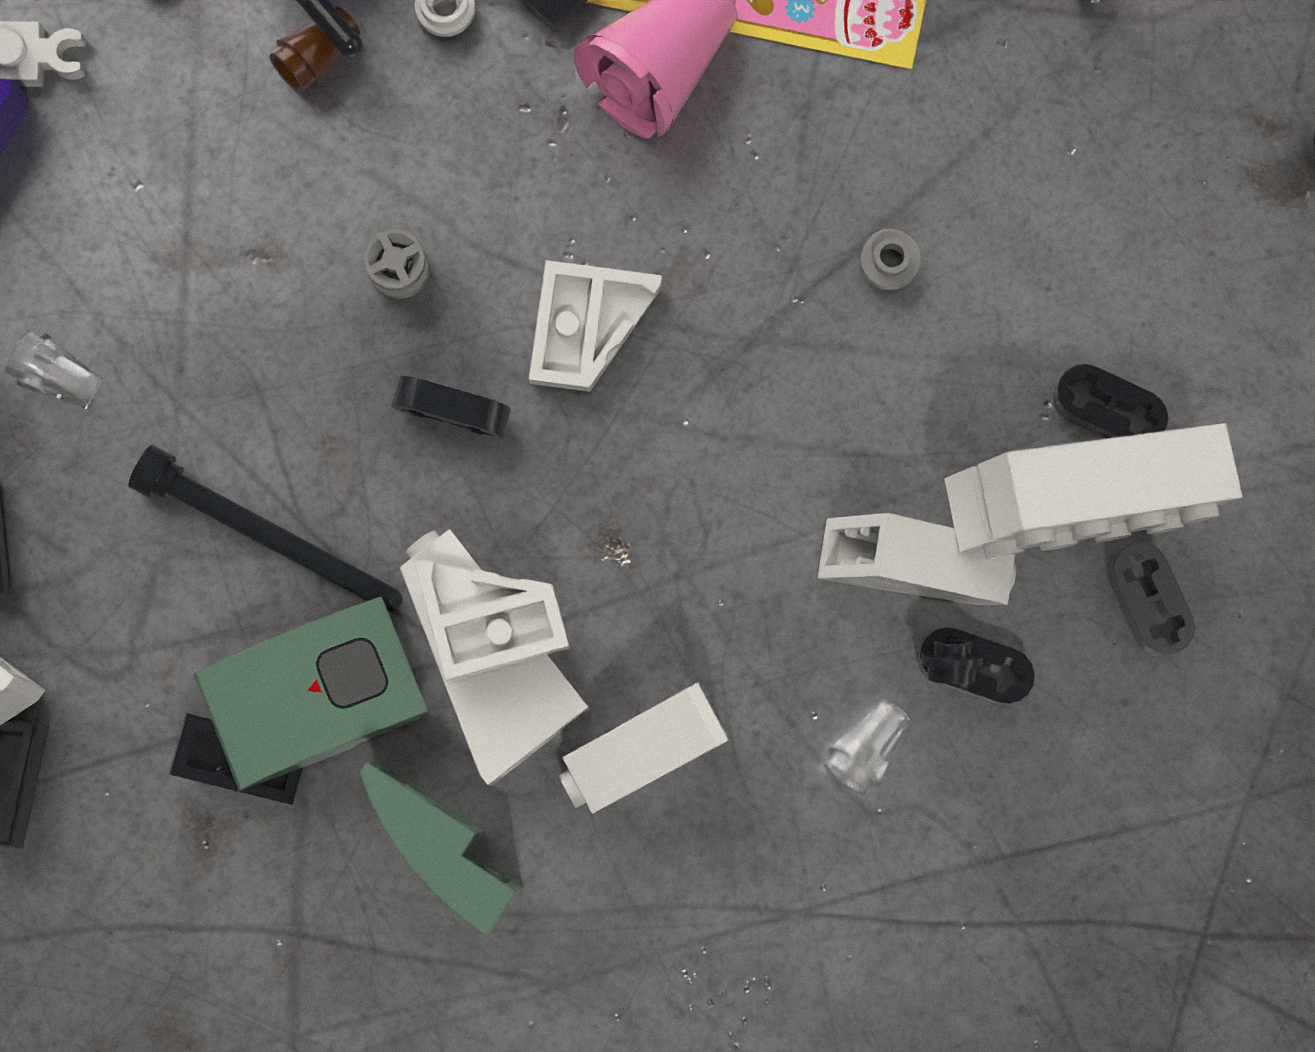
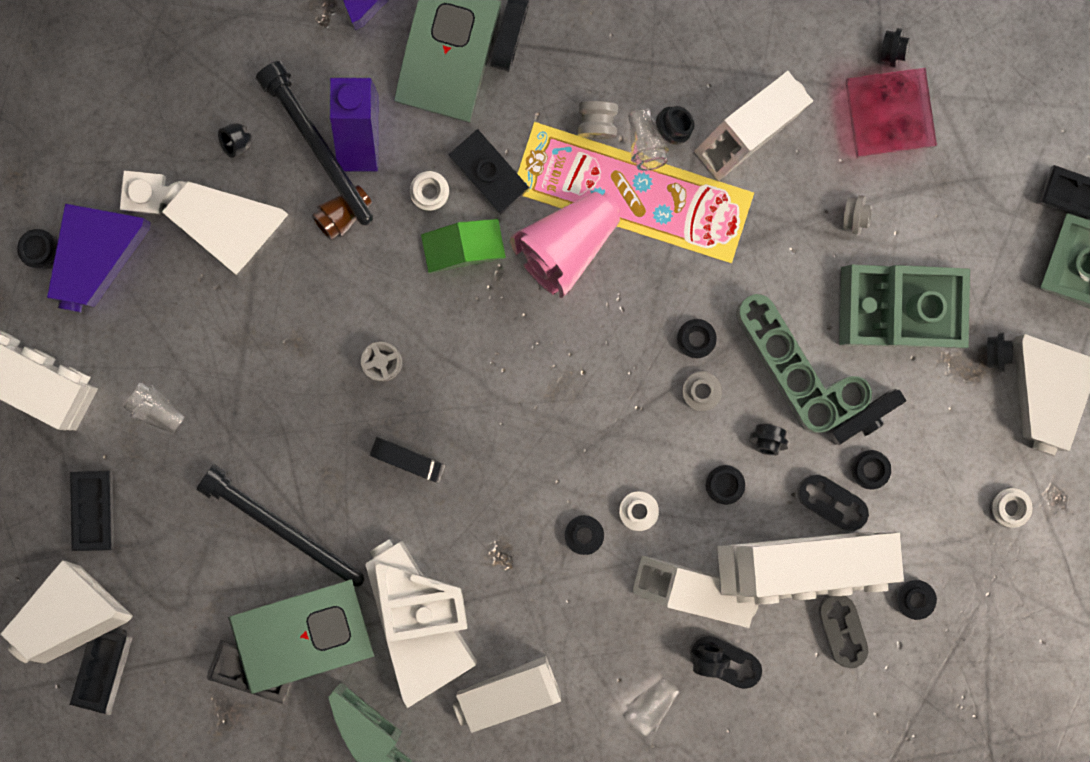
camera: 10 degrees right, 5 degrees up
white wing [529,260,662,392] -> none
none -> white slope [162,181,288,275]
none -> bright green slope [421,219,506,273]
none -> black plate [565,515,604,555]
none -> white plate [619,491,659,531]
none -> black plate [677,319,717,359]
none -> black plate [705,465,745,505]
none -> sand green beam [736,294,872,433]
none -> black plate [749,424,789,456]
none -> black plate [827,389,907,445]
none -> sand green slope [839,264,970,348]
none -> black plate [851,450,891,490]
none -> black plate [896,580,937,620]

